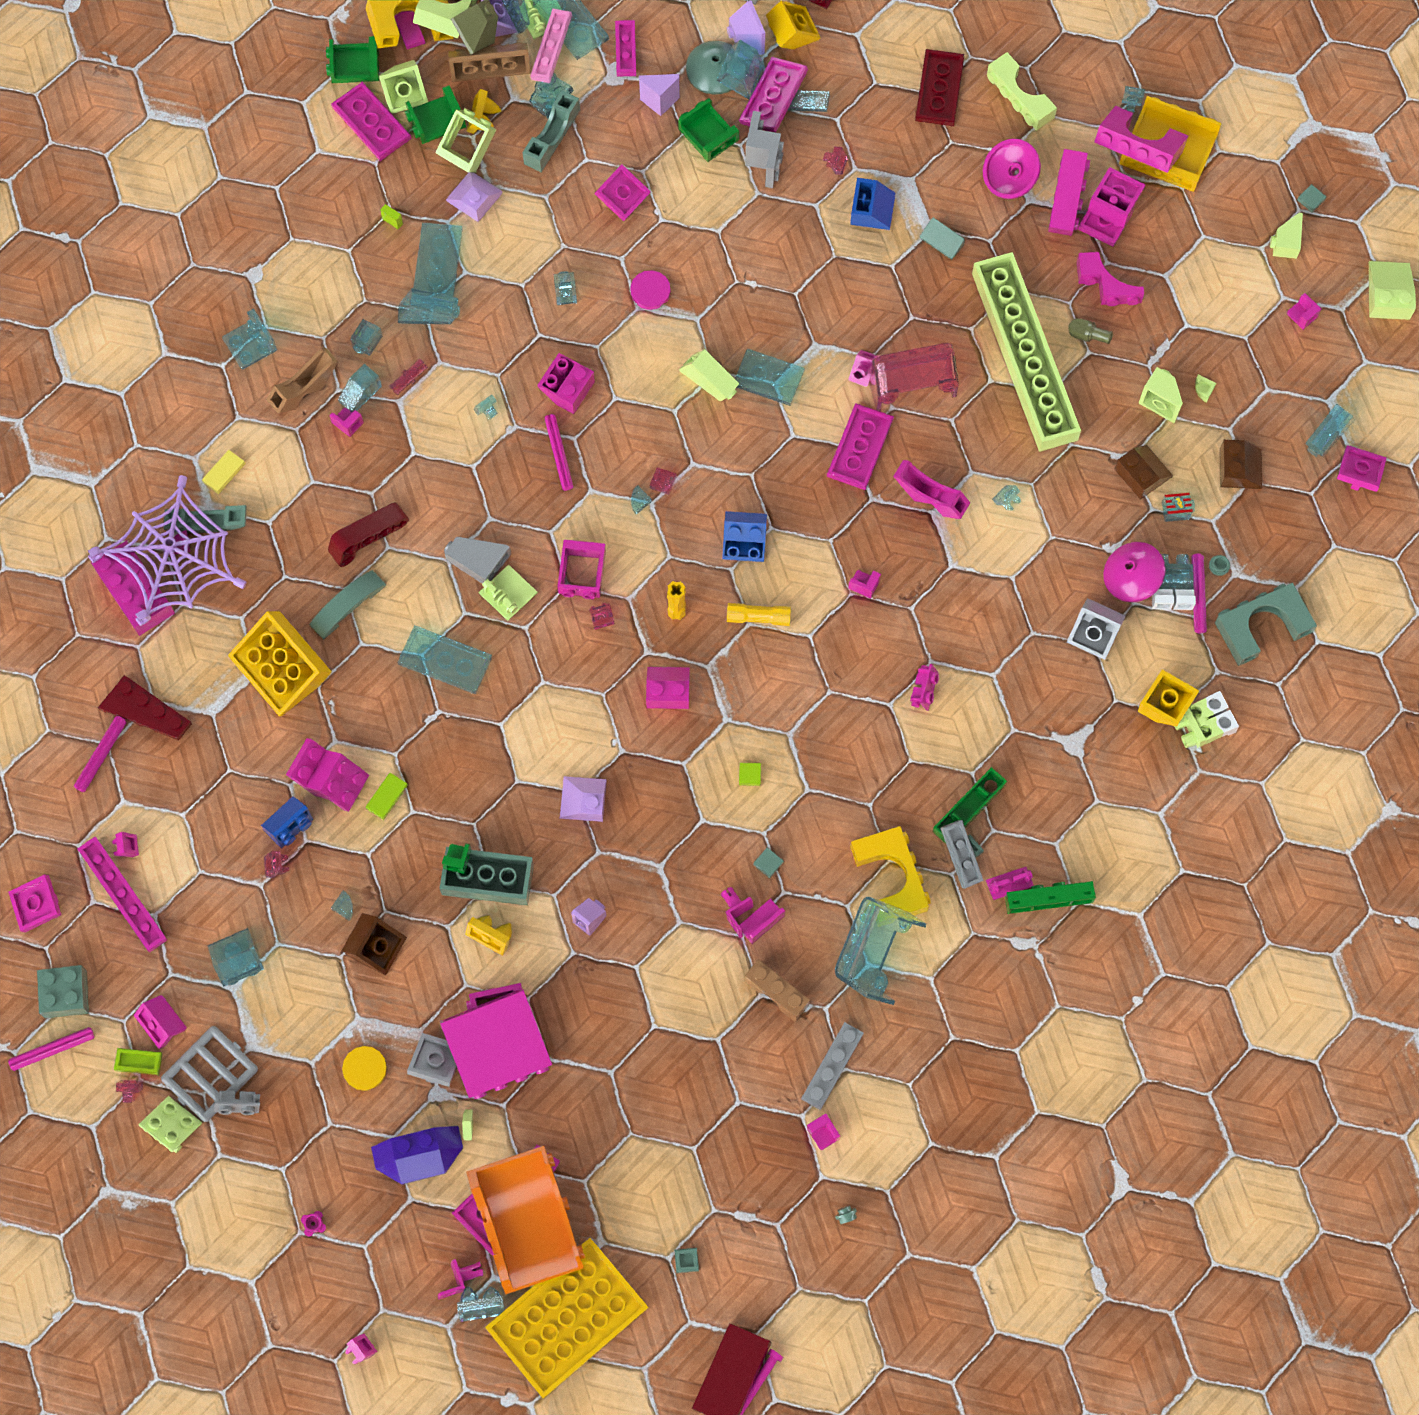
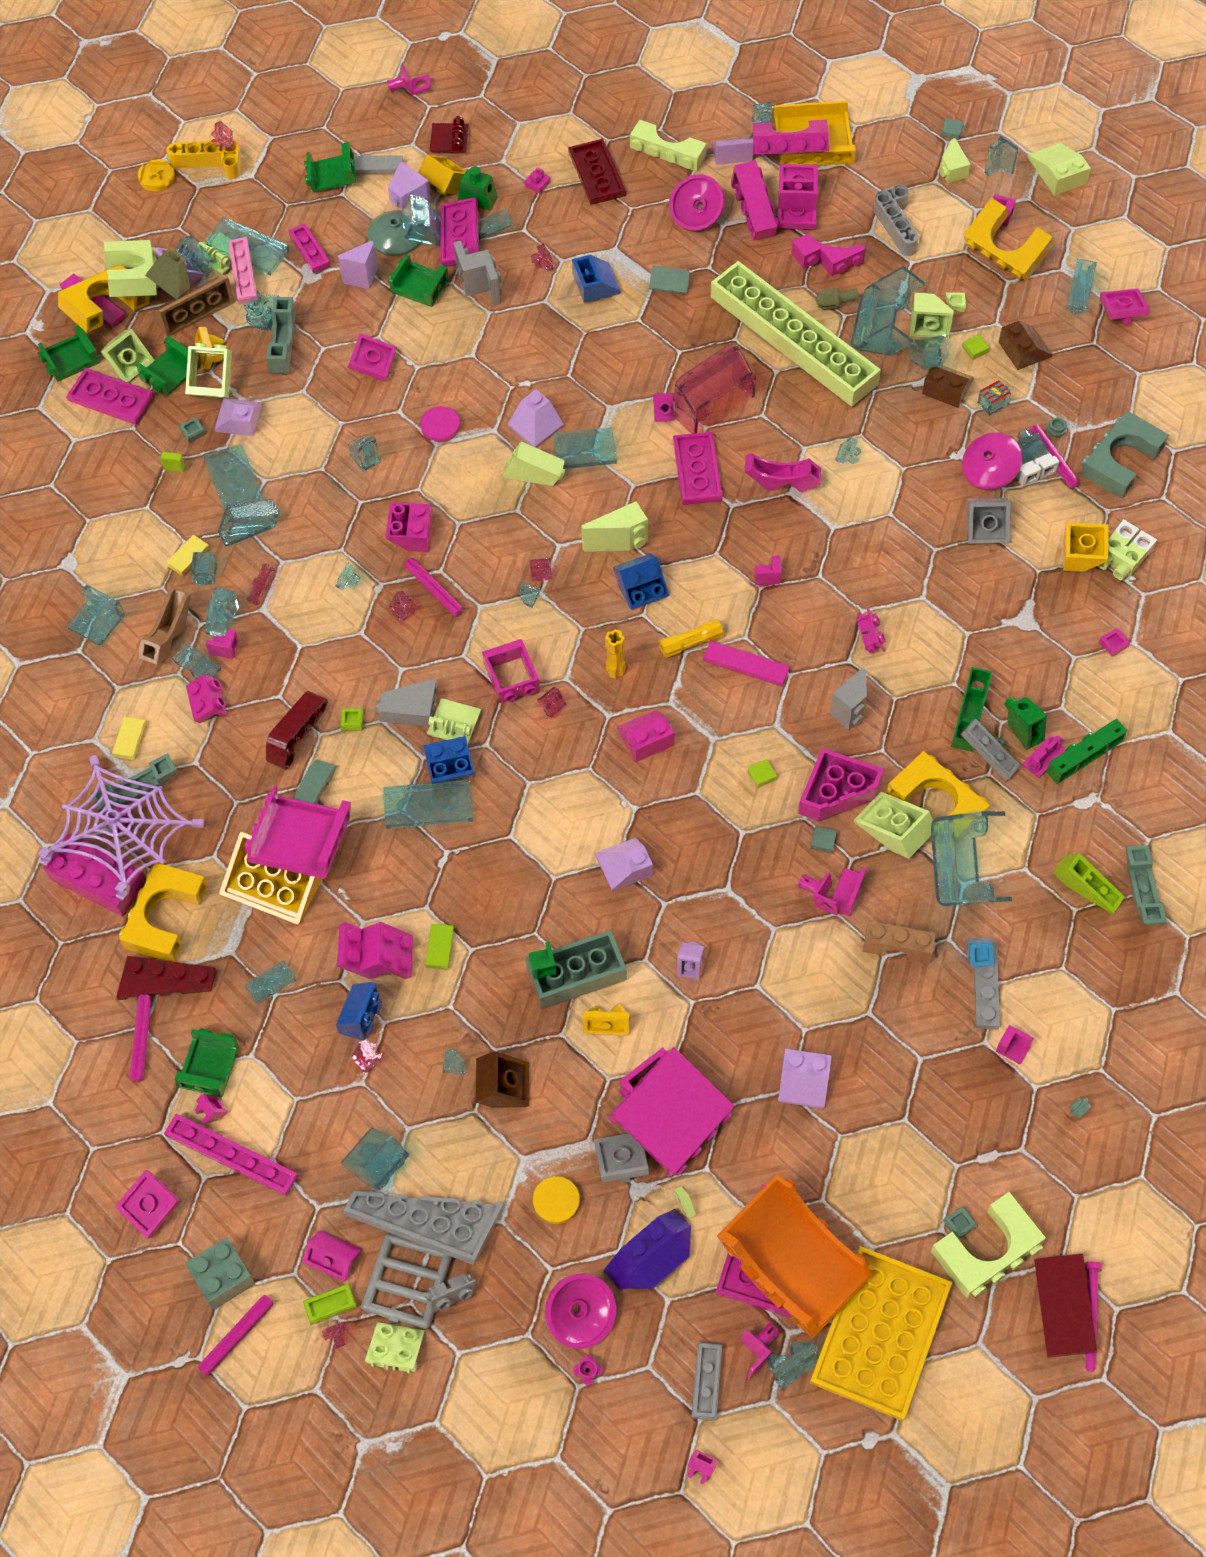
camera: 25 degrees left, 10 degrees down
none -> yellow arch [119,863,208,962]
none -> light yellow tile [166,535,210,576]
none -> clear light blue slope [172,643,221,678]
none -> green panel [175,1028,239,1097]
none -> sand green tile [178,417,206,443]
none -> dark pink bracket [186,674,227,723]
none -> dark pink panel [244,785,351,879]
none -> clear light blue tile [245,960,296,1005]
none -> lime tile [340,708,364,731]
none -> light grey wing [343,1191,504,1266]
none -> clear pink tile [389,591,417,621]
none -> blue slope [423,736,475,784]
none -> green torso [458,166,498,211]
none -> lavender slope [508,389,564,448]
none -> dark pink tile [524,167,551,194]
none -> dark pink dish [545,1273,616,1349]
none -> yellowish green slope [581,502,648,552]
none -> light grey tile [691,1342,722,1421]
none -> dark pink tile [703,640,790,687]
none -> lavender slope [712,138,753,165]
none -> lavender slope [778,1049,832,1109]
none -> dark pink brick [798,748,884,821]
none -> light grey slope [830,668,867,730]
none -> clear light blue windscreen [851,266,925,355]
none -> yellowish green slope [854,791,937,859]
none -> light grey beam [873,184,919,256]
none -> clear light blue slope [909,335,949,369]
none -> yellowish green arch [931,1192,1046,1299]
none -> lime tile [962,334,990,360]
none -> yellow arch [963,198,1055,281]
none -> dark azure panel [966,938,994,967]
none -> clear light blue panel [984,136,1018,177]
none -> green torso [1004,697,1047,750]
none -> lime slope [1053,853,1125,914]
none -> dark pink tile [1099,628,1130,657]
none -> sand green slope [1126,845,1167,926]

